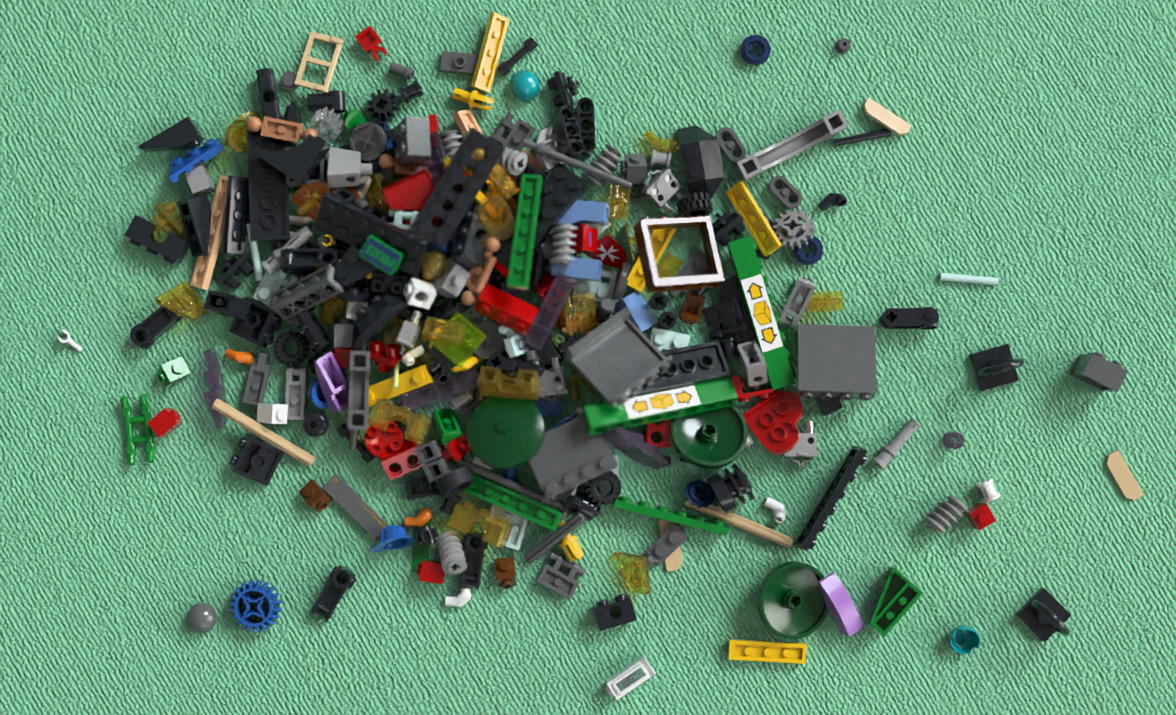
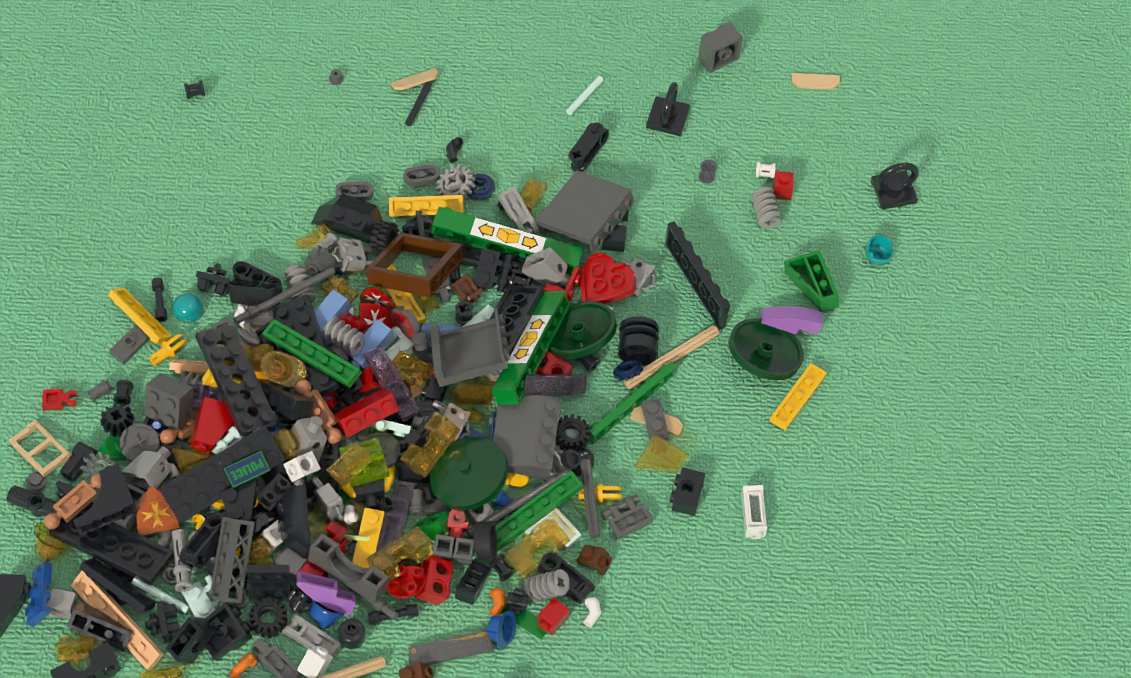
camera: 65 degrees left, 30 degrees down
black bush [650,292,667,310] -> none
light grey arch [735,109,848,182] -> none
dark blue gear [740,35,771,66] -> none
white arm [764,497,786,523] -> none
light grey pin [871,418,921,471] -> none

